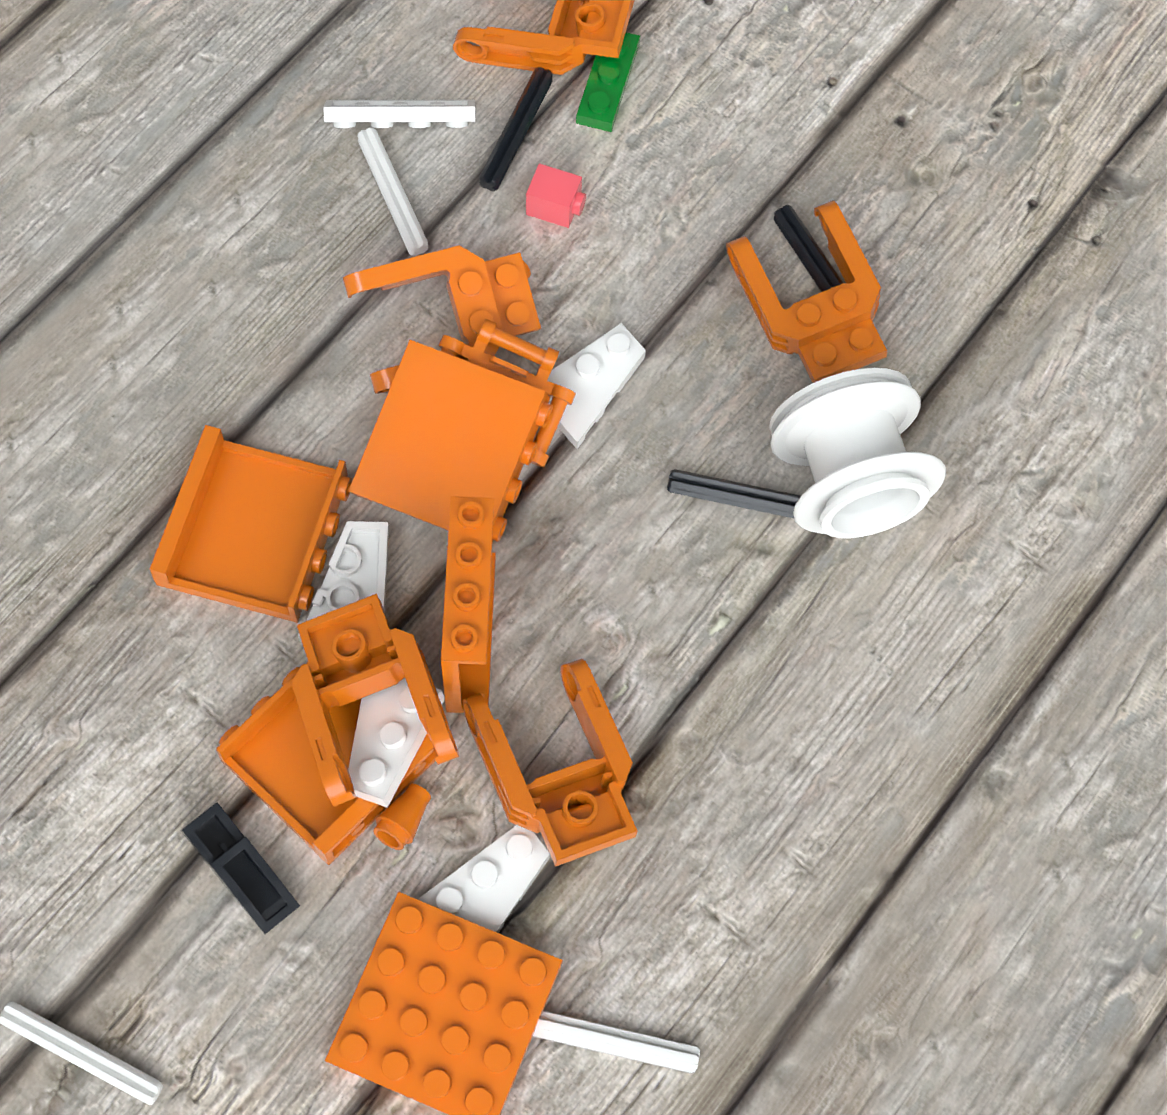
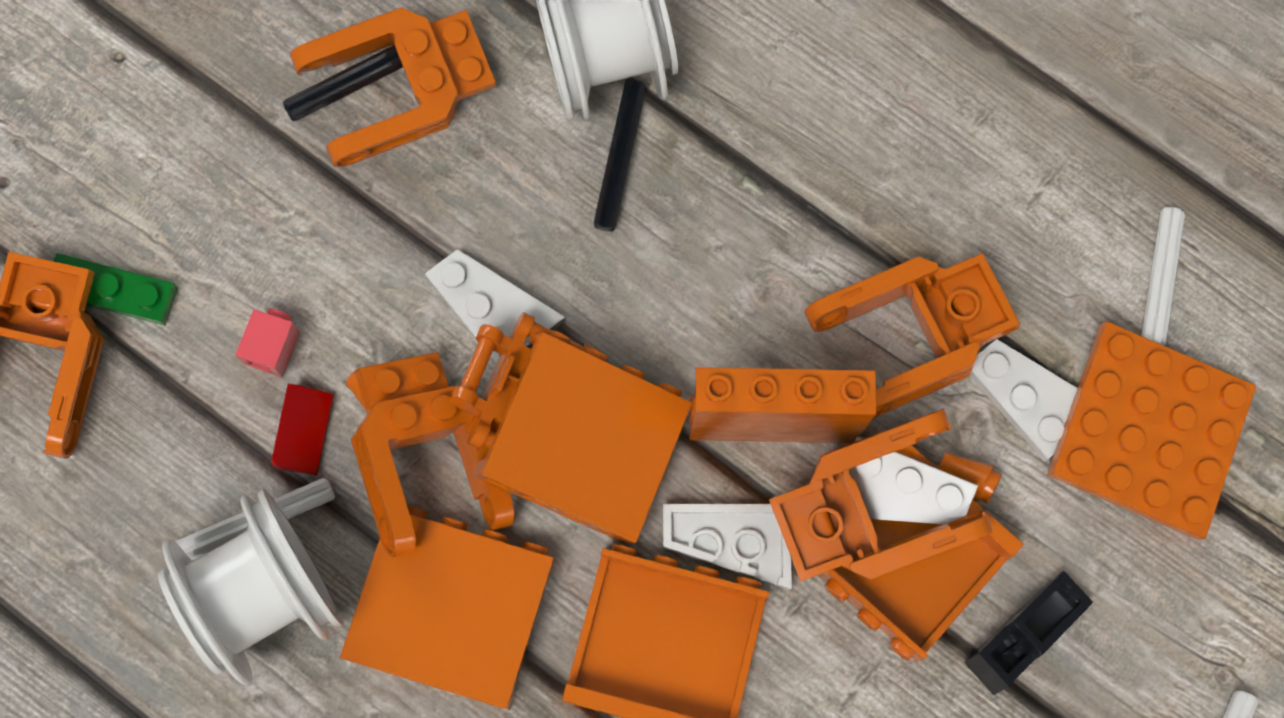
camera: 90 degrees left, 10 degrees up
white plate [323,100,476,128] -> none
black axle [479,67,553,191] -> none
none -> white wheel [157,488,343,686]
none -> red slope [271,383,334,476]
none -> orange panel [340,506,555,710]

